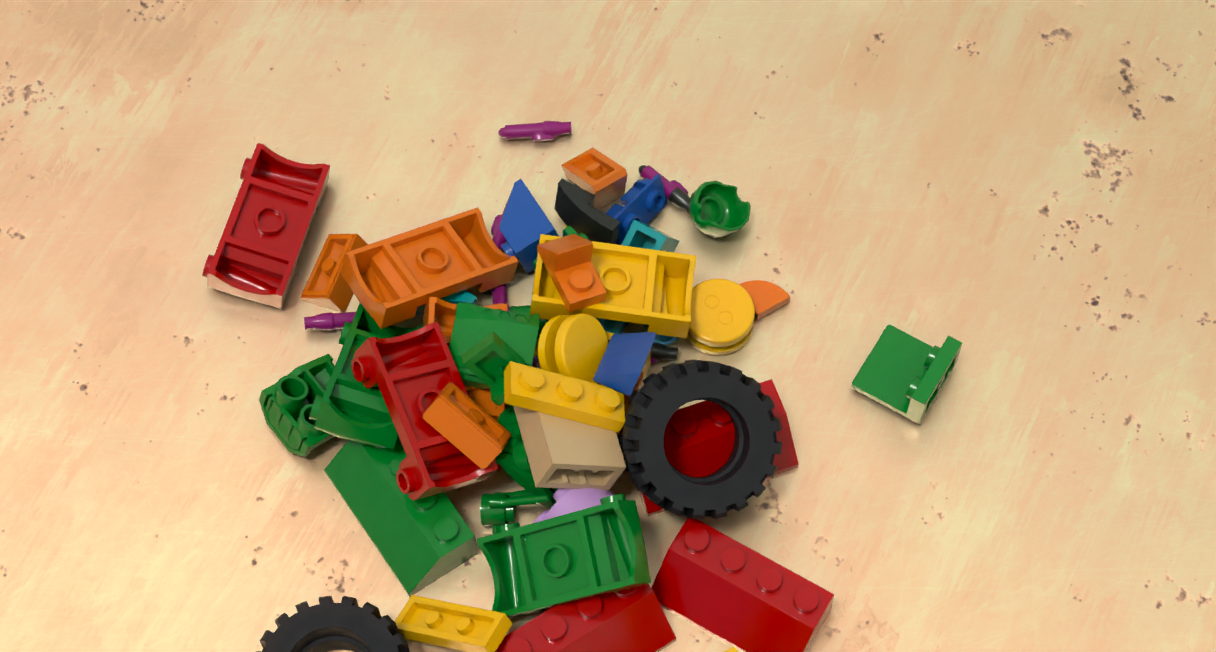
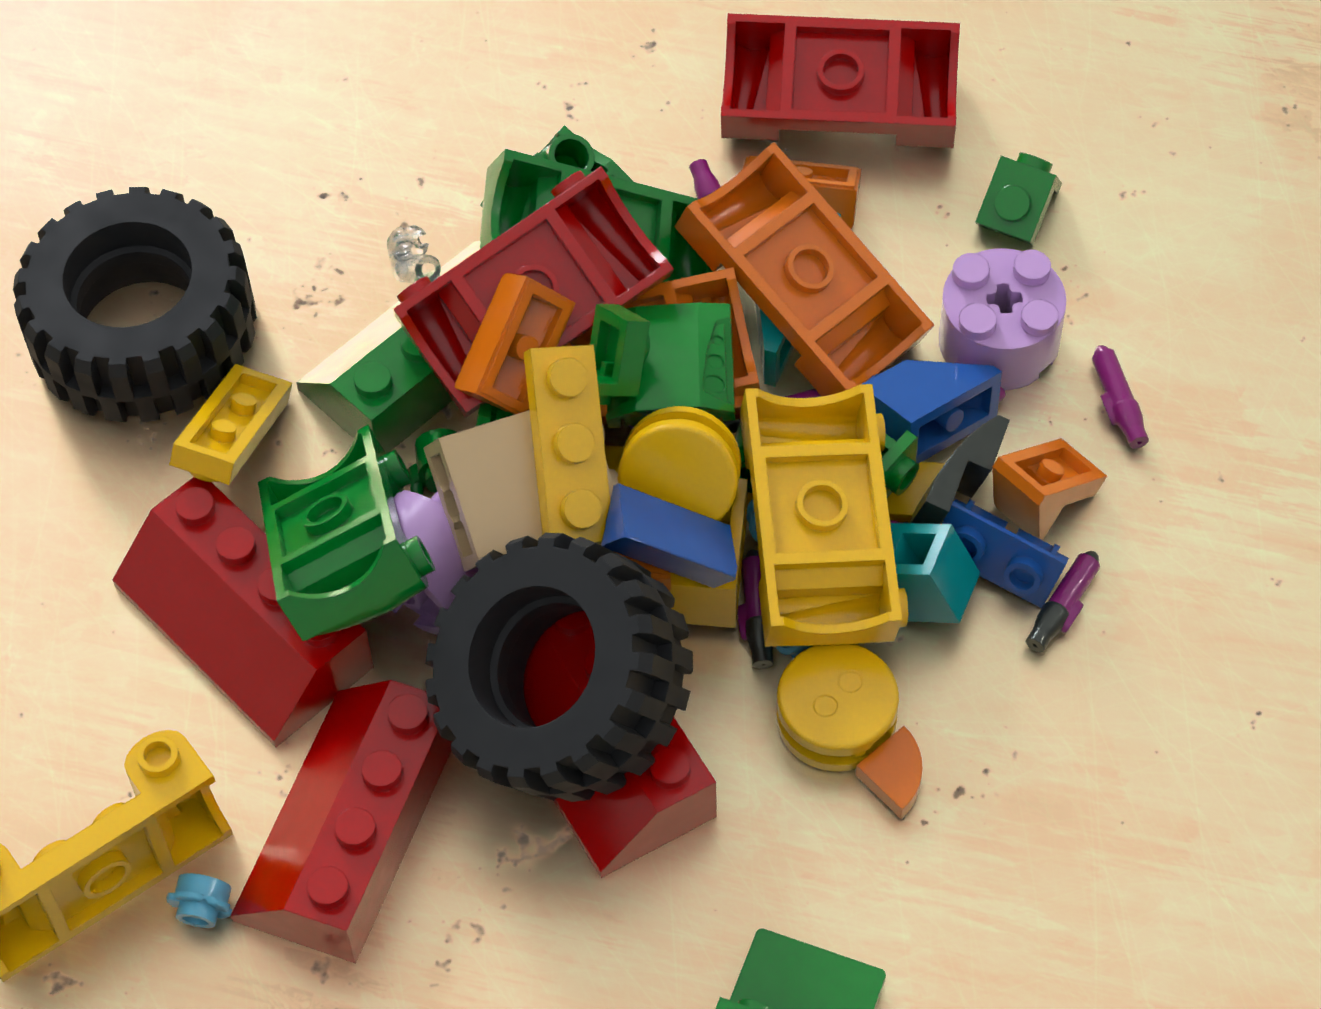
camera: 80 degrees right, 5 degrees down
orange slope [537,234,607,313] -> none
green hair [690,181,751,238] -> none
none -> clear arm [386,225,441,284]
none -> lavender brick [939,248,1066,390]
none -> green bracket [975,152,1062,245]

